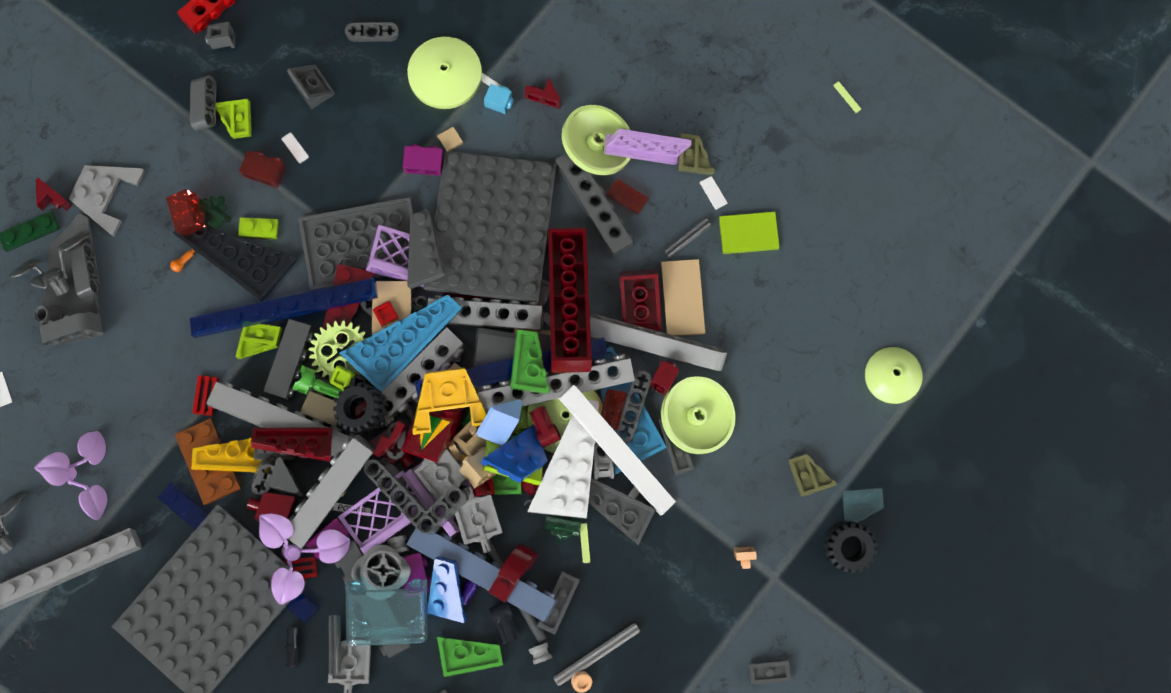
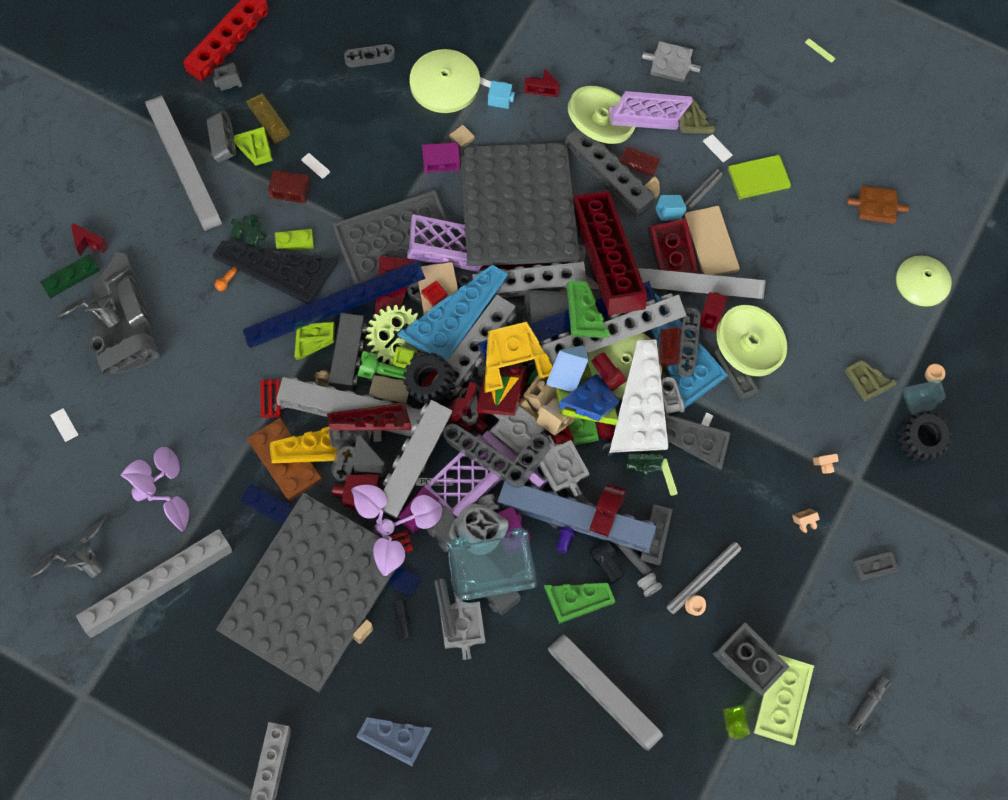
camera: 10 degrees left, 10 degrees down
light grey wing [69,165,145,237] -> none
clear red brick [166,189,205,236] -> none
dark grey slope [287,65,335,109] -> none
dark grey wing [407,209,446,289] -> none
wing [427,556,467,623] -> none
white tile [558,385,676,515] -> none
none -> light grey beam [145,95,222,231]
none -> clear yellow plate [247,93,290,144]
none -> tan plate [314,370,330,387]
none -> tan tile [353,620,373,644]
none -> light grey plate [642,41,701,83]
none -> tan tile [644,177,660,202]
none -> medium azure brick [655,195,686,221]
none -> light nougat tile [792,508,820,533]
none -> dark orange plate [846,185,909,224]
none -> light nougat tile [925,364,945,384]

